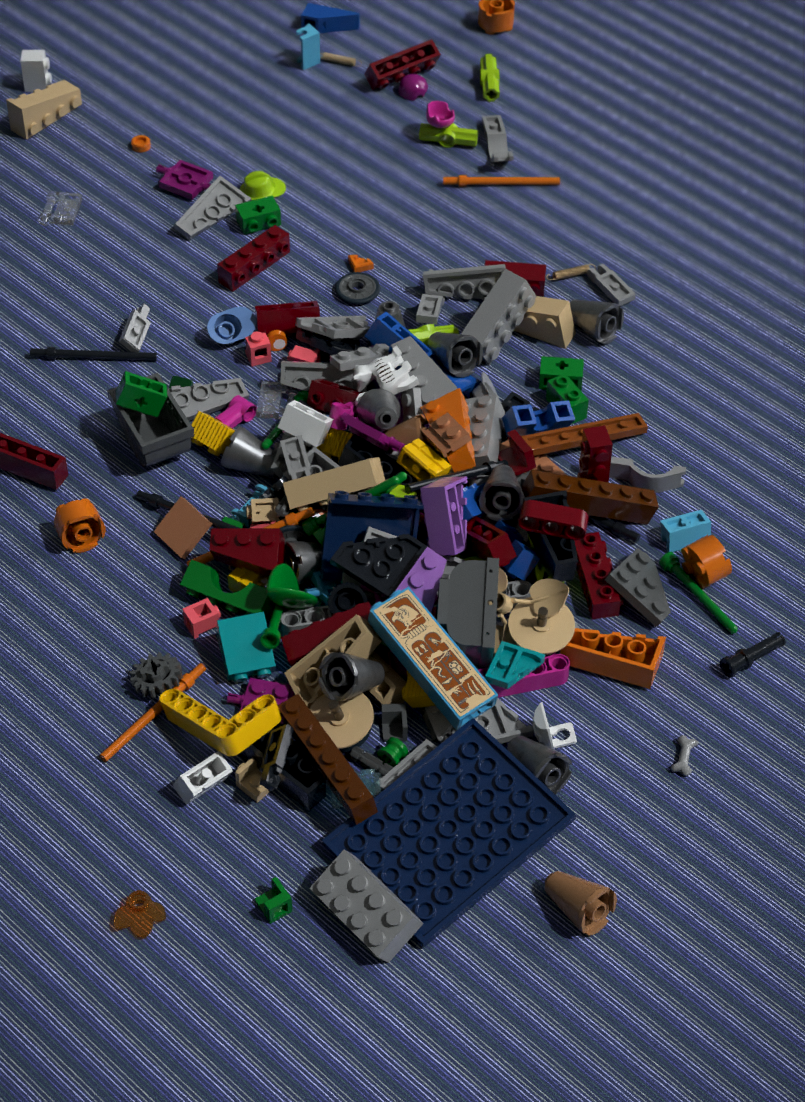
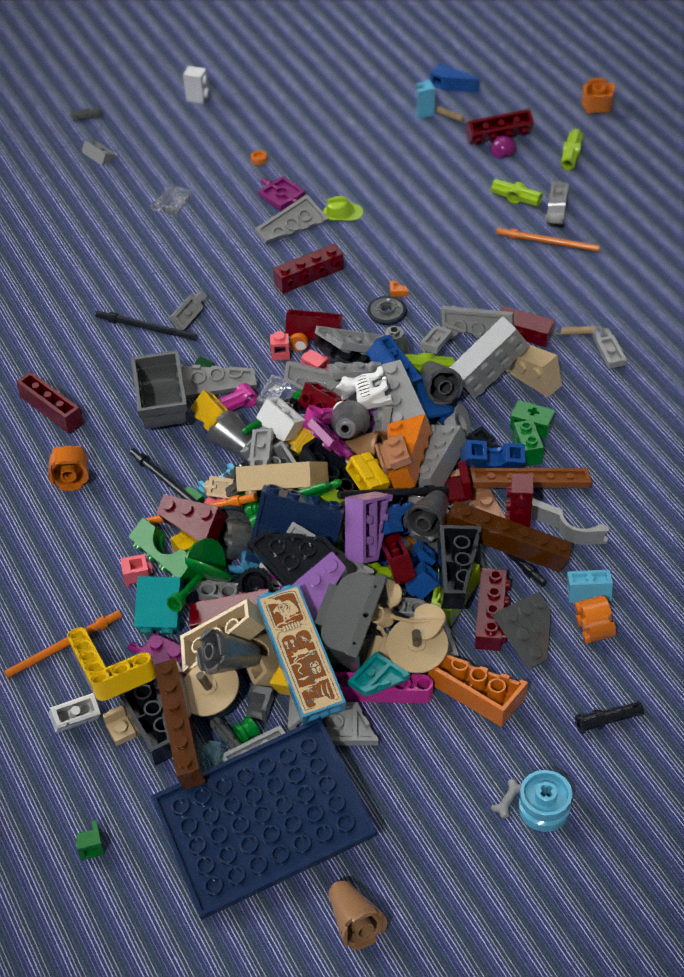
camera: 20 degrees right, 0 degrees up
tan wedge [6,80,82,140] -> none
green brick [115,371,167,417] -> none
dark grey gear [130,652,183,698] -> none
nougat tile [153,496,212,559] -> none
medium blue piece [207,306,257,344] -> none
green brick [235,195,281,235] -> none
black hinge [259,724,294,792] -> none
light grey brick [310,849,424,963] -> none
dark pink hair [426,101,455,129] -> none
flat silver cone [507,736,572,794] -> none
dark red beam [519,500,589,540] -> none
white piece [533,702,577,749] -> none
flat silver cone [570,299,624,344] -> none
green piece [659,552,738,634] -> none
none -> medium azure wheel [518,770,573,832]

